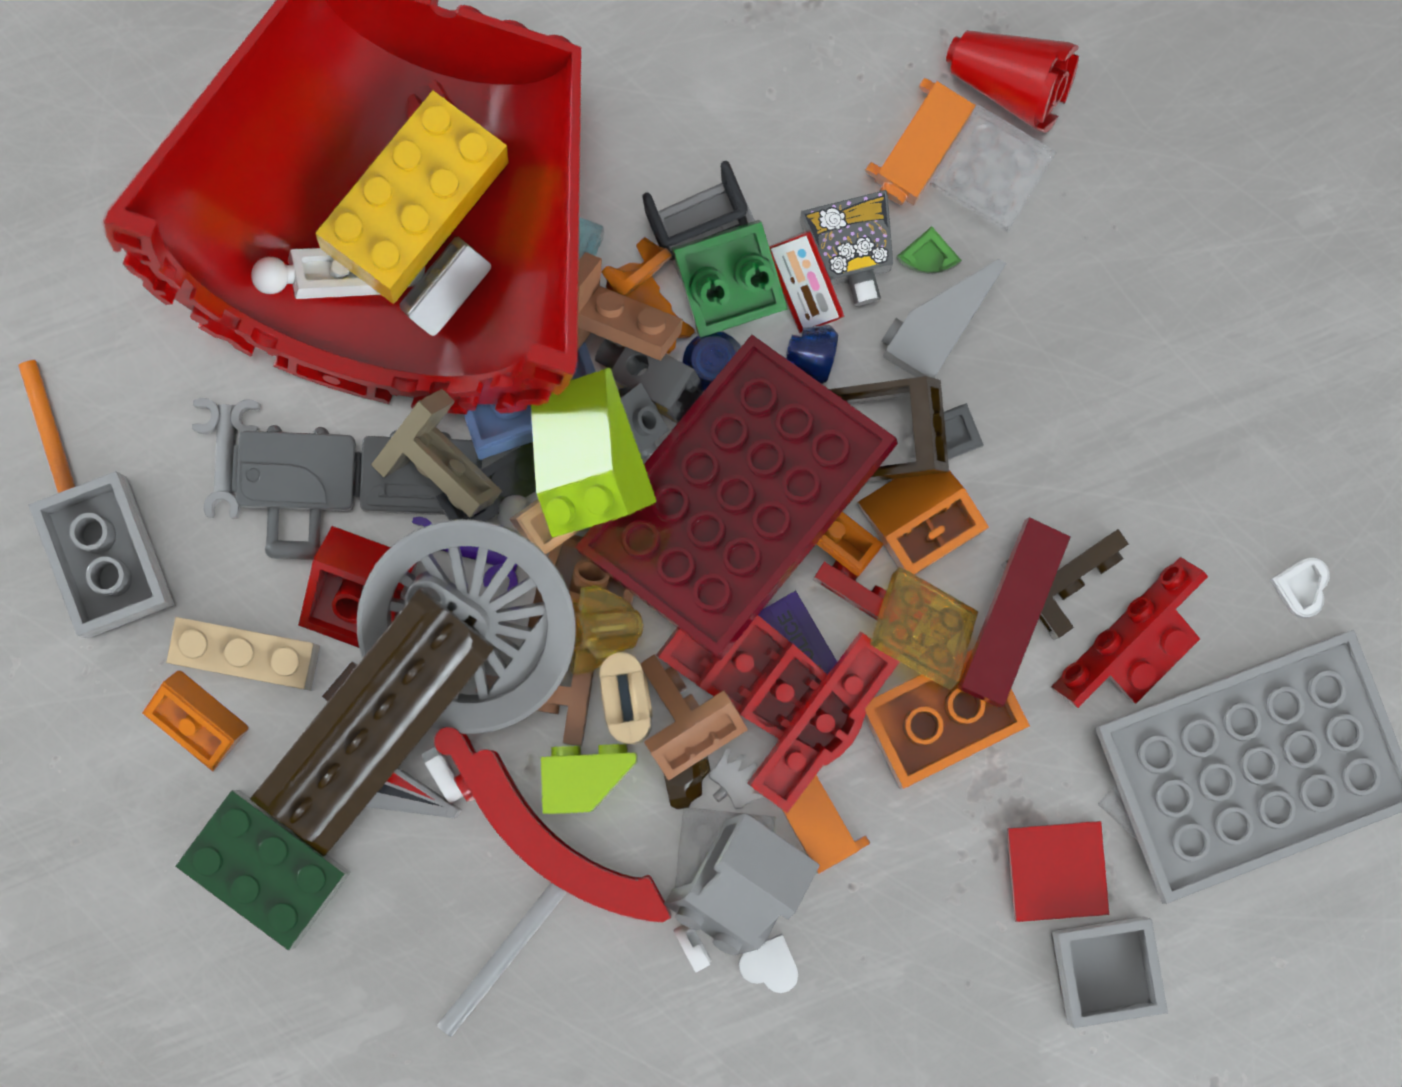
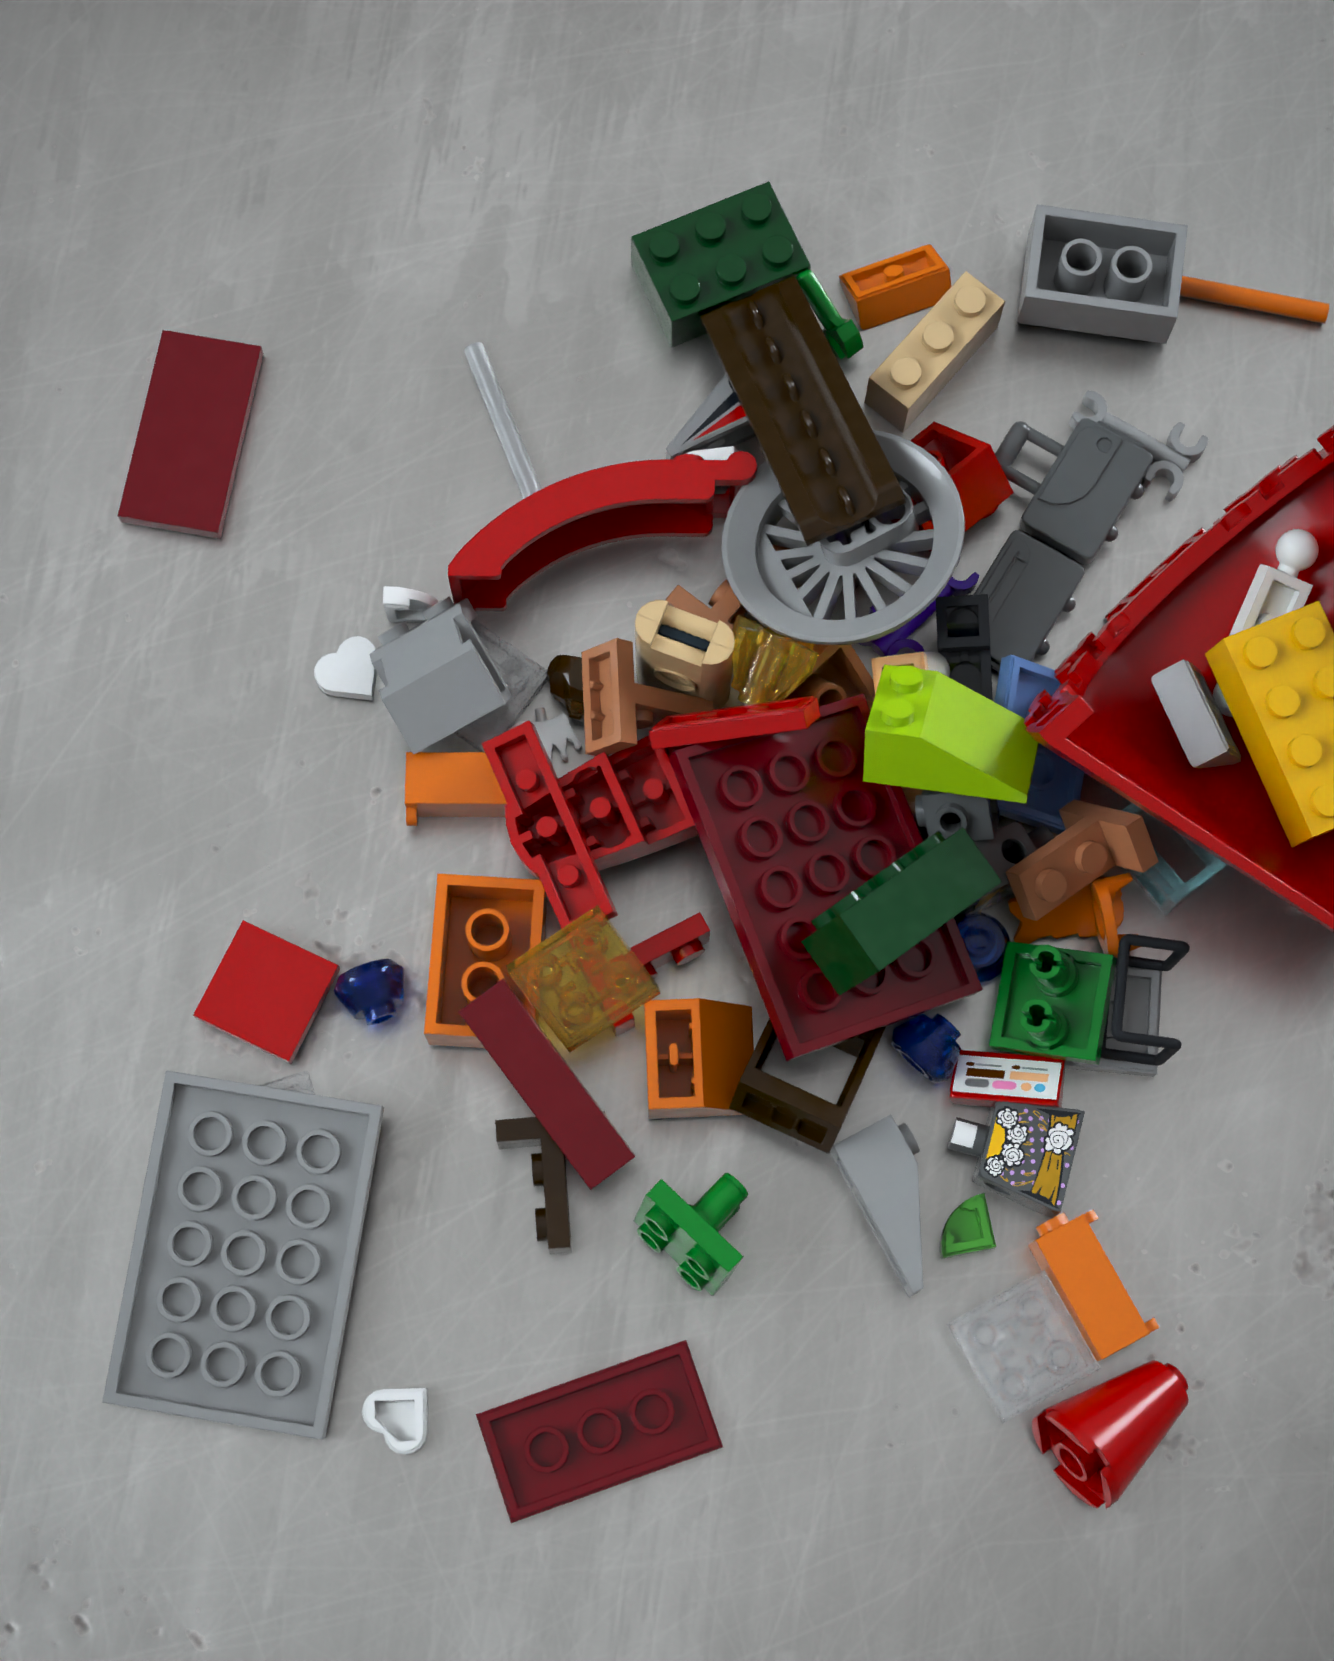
camera: 120 degrees right, 10 degrees down
dark tan bracket [371,389,502,517] -> none
lime slope [541,744,638,814] -> none
tile [758,590,837,674] -> none
orange slope [817,512,884,577] -> none
dark grey tile [944,403,984,460] -> none
red bracket [1051,557,1209,708] -> none
light grey piece [1052,916,1168,1028] -> none
none -> clear blue cone [334,959,405,1025]
none -> dark red tile [476,1340,723,1523]
none -> green plate [633,1173,748,1296]
none -> red tile [648,696,821,750]
none -> green bar [796,269,864,360]
none -> dark green brick [801,827,1002,996]

